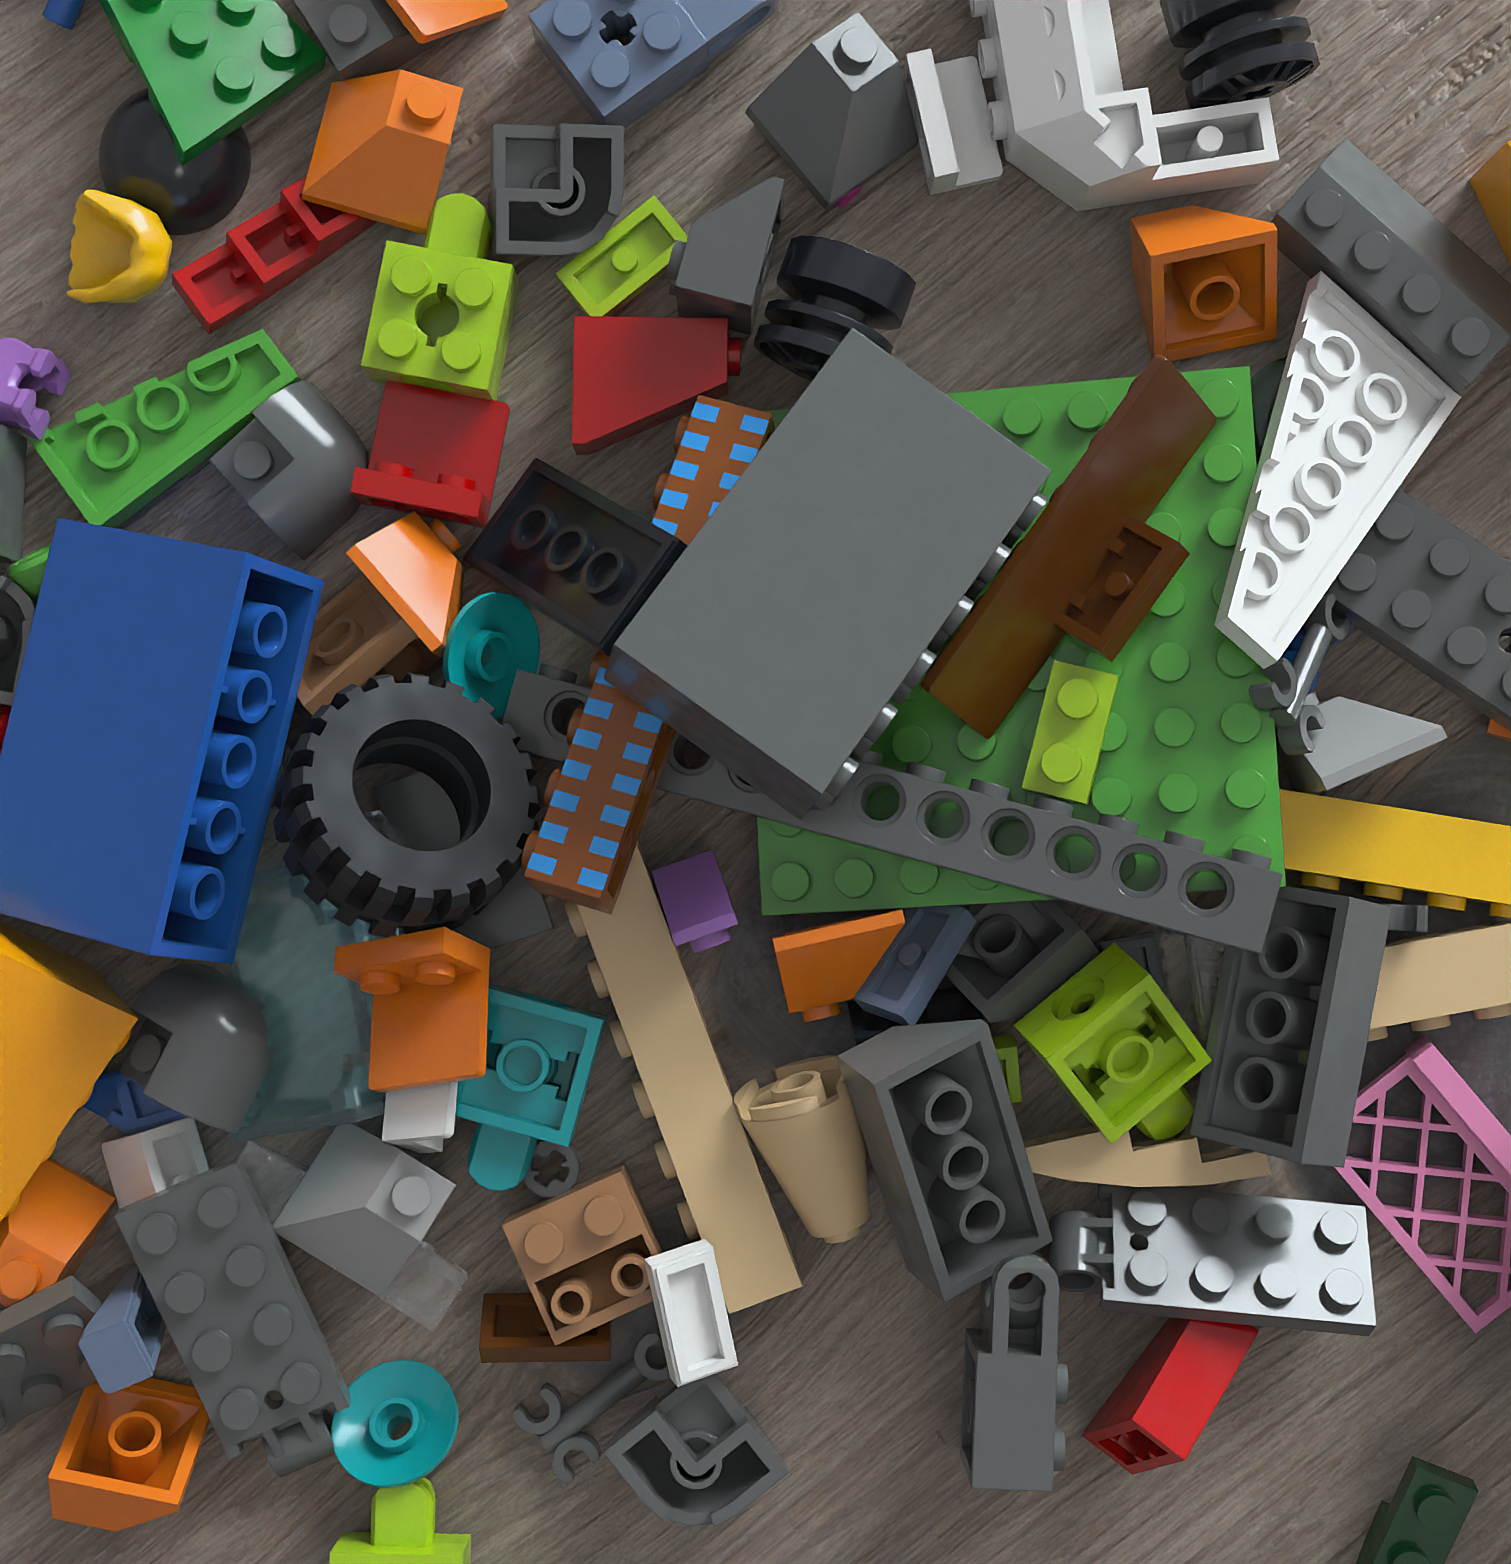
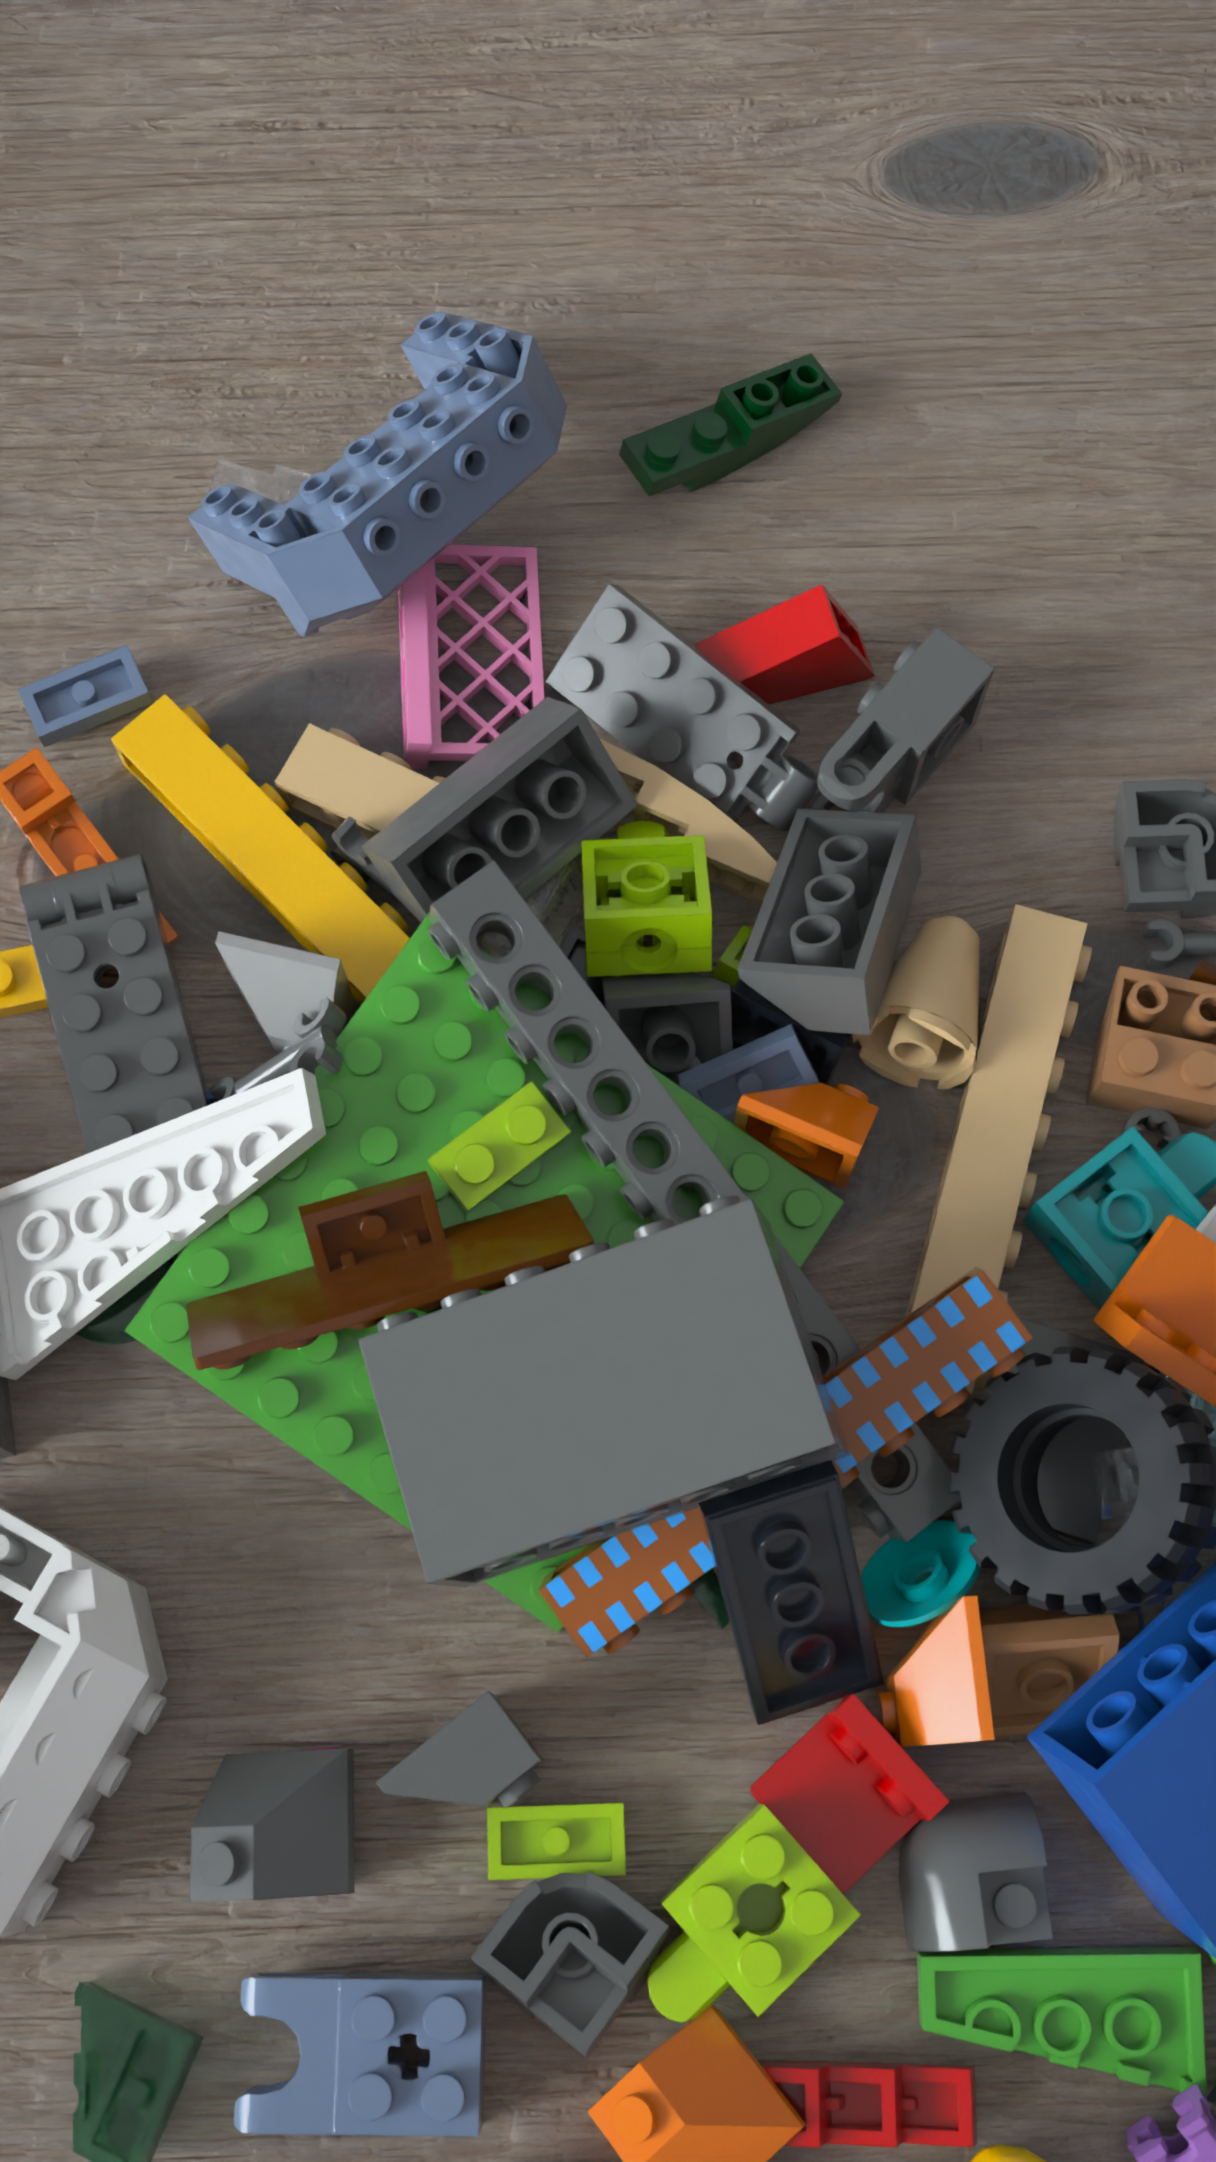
camera: 140 degrees left, 15 degrees down
red slope [572,316,741,455] -> none
white tile [644,1239,738,1387] -> none
medium lavender slope [652,849,739,953] -> none
black wheel [754,235,916,381] -> none
white panel [902,48,1003,195] -> none
orange slope [1130,205,1278,361] -> none

